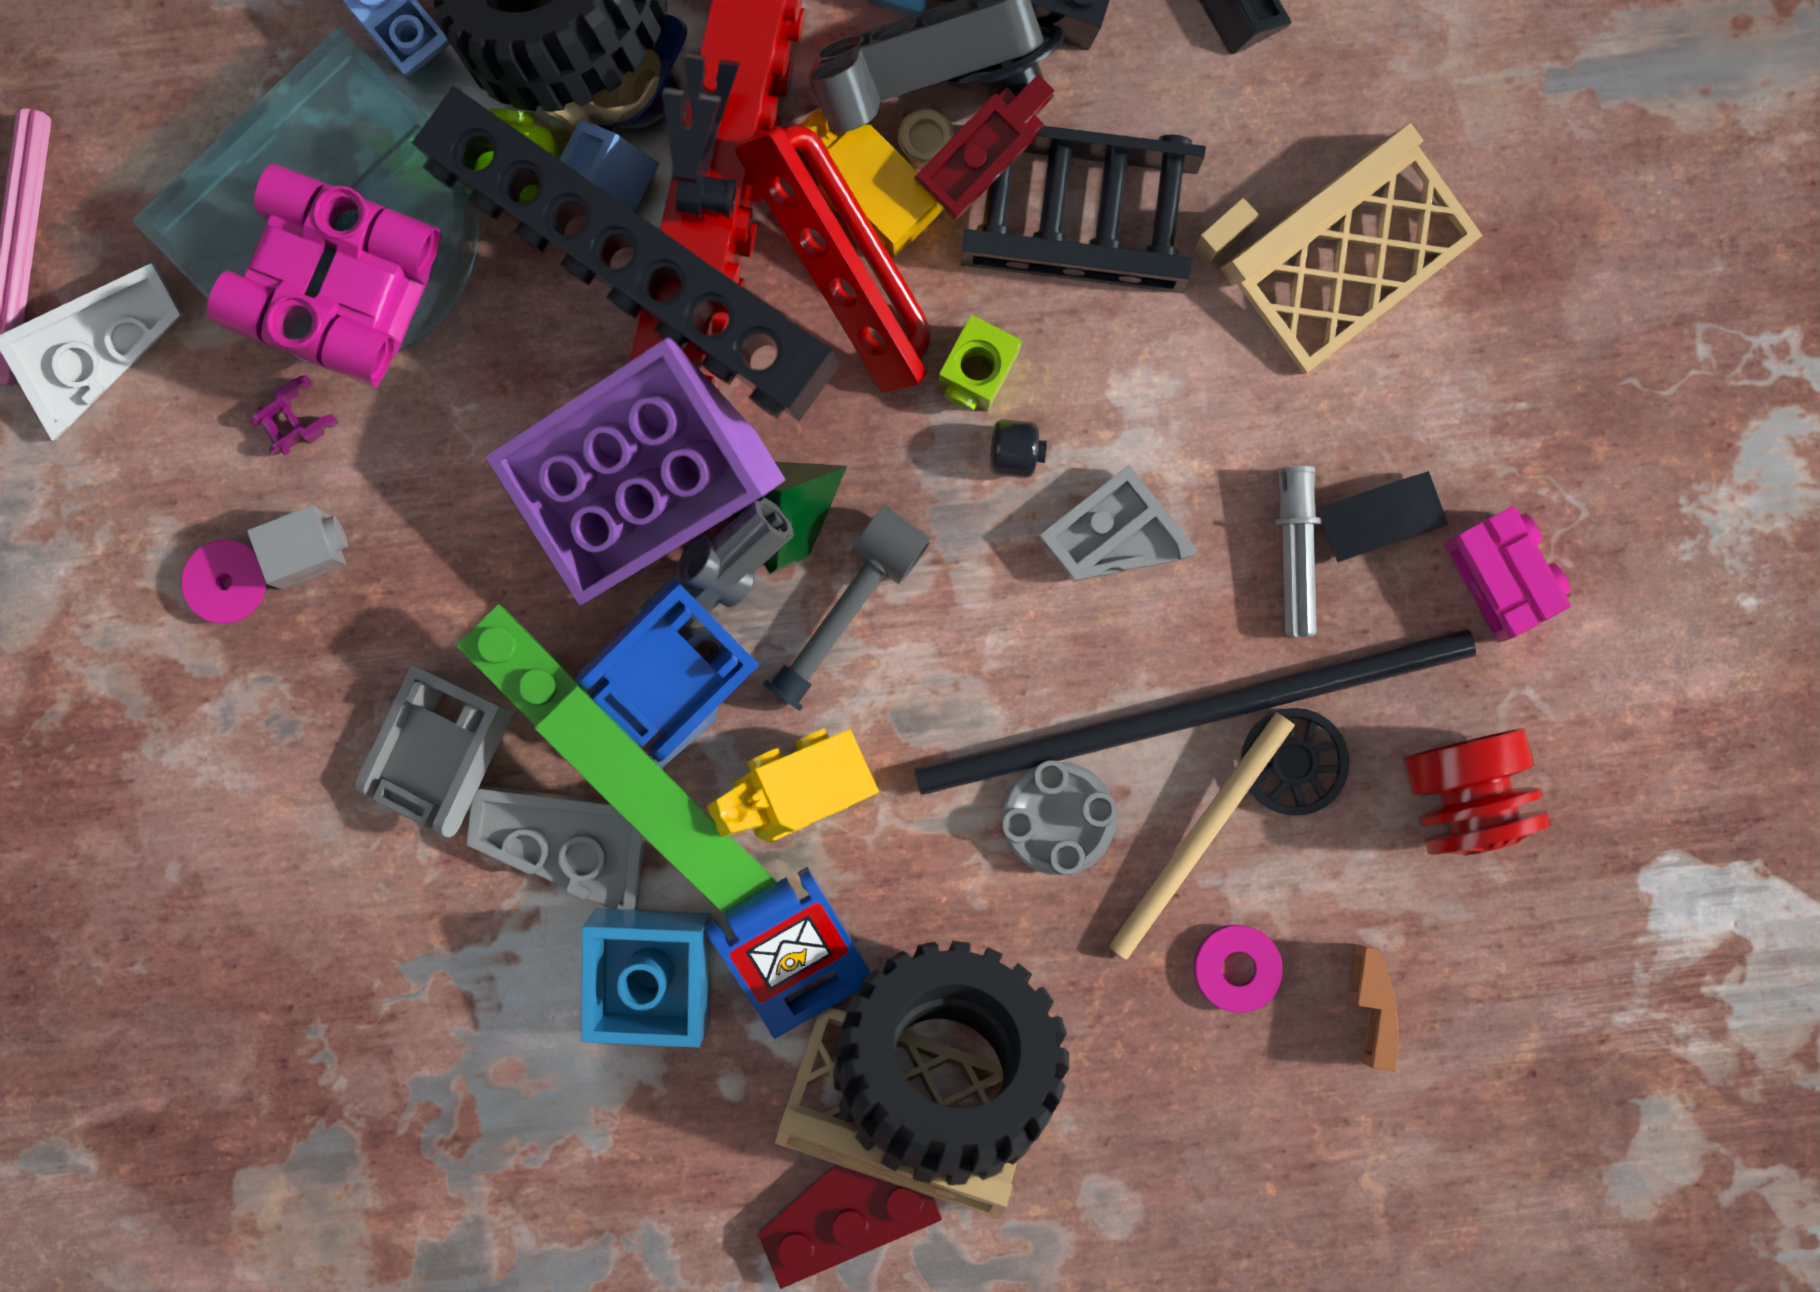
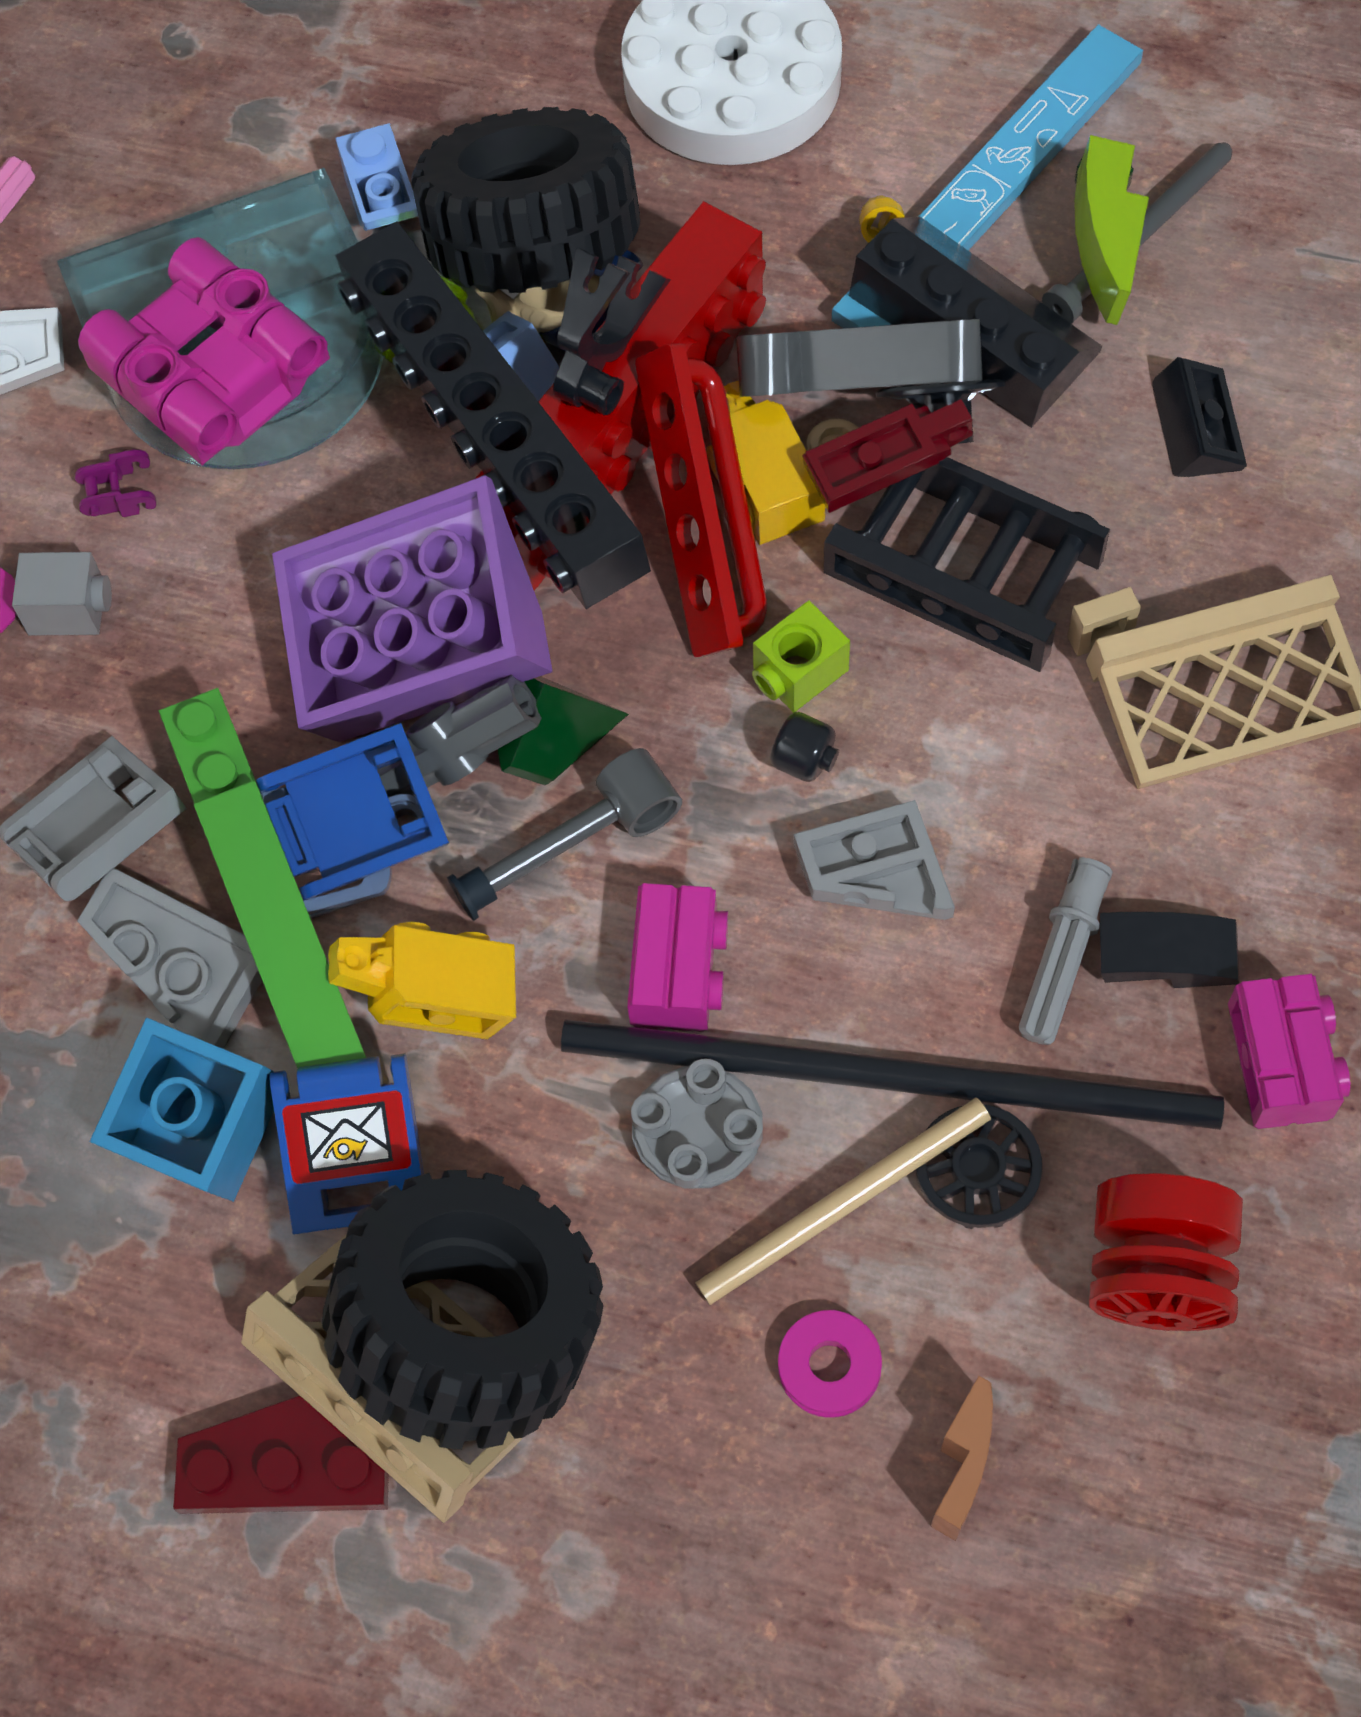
camera: 25 degrees right, 20 degrees down
none -> dark pink brick [627,883,728,1032]

